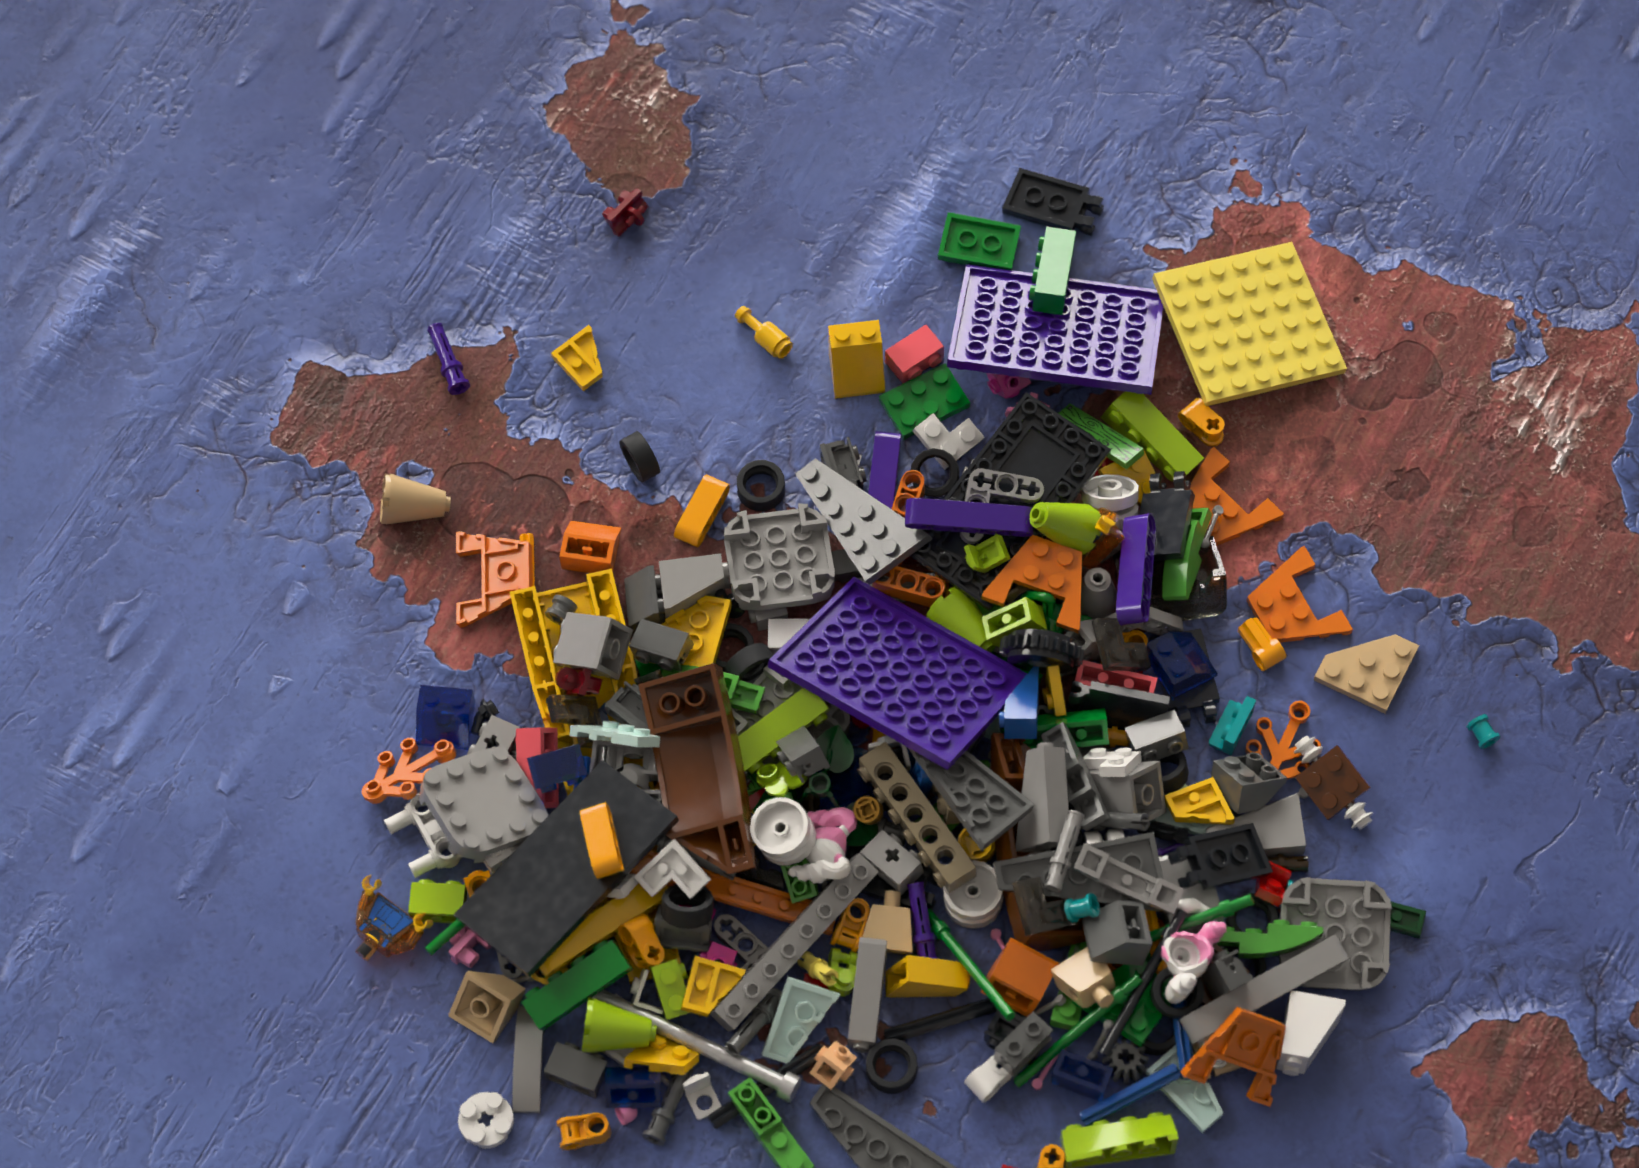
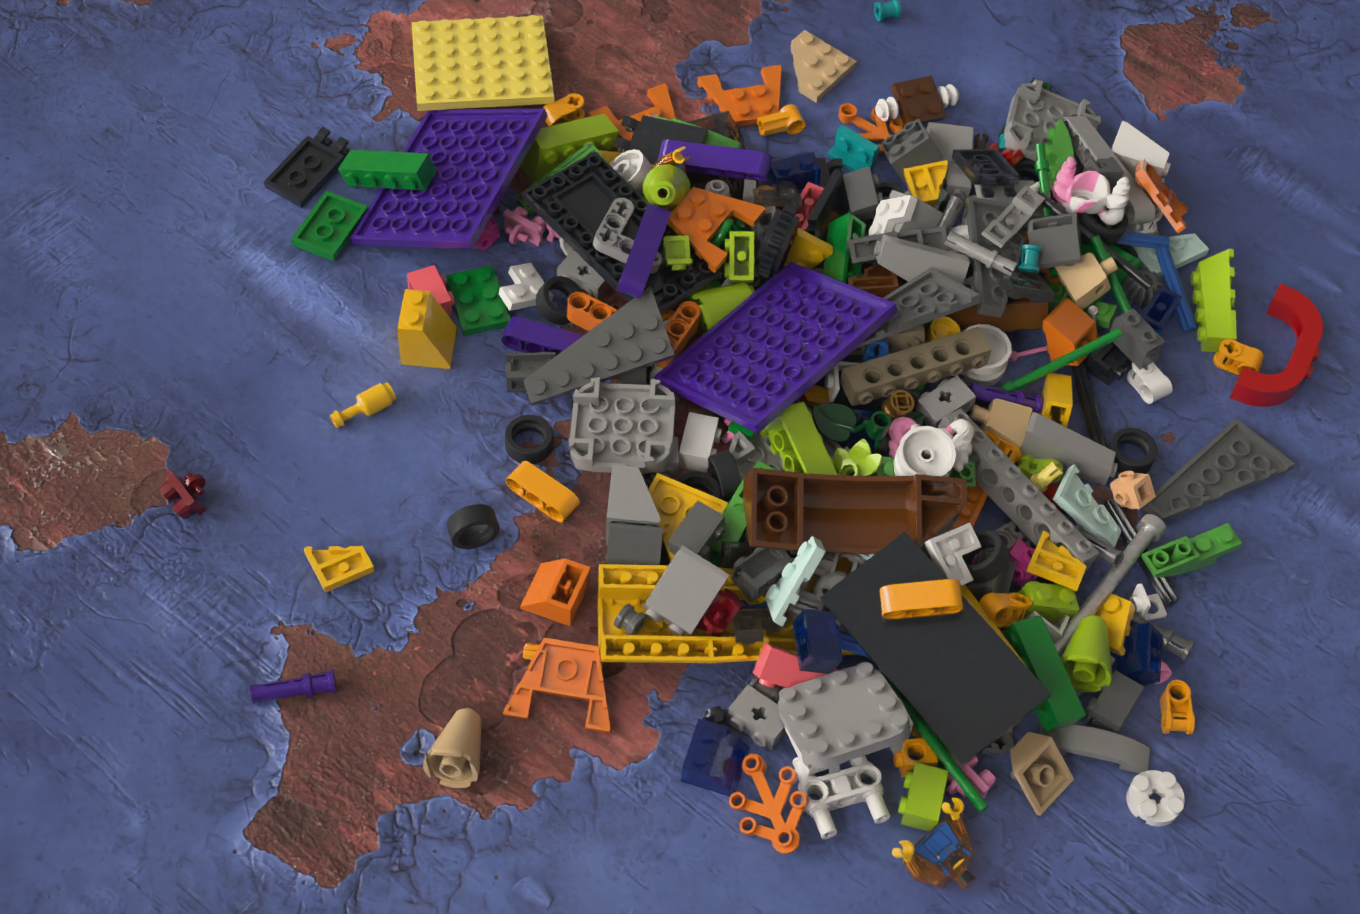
camera: 85 degrees left, 10 degrees down
dark grey hinge [776,726,830,783] -> none
blue slope [999,666,1039,739] -> none
light grey hinge [1087,1020,1114,1063] -> none

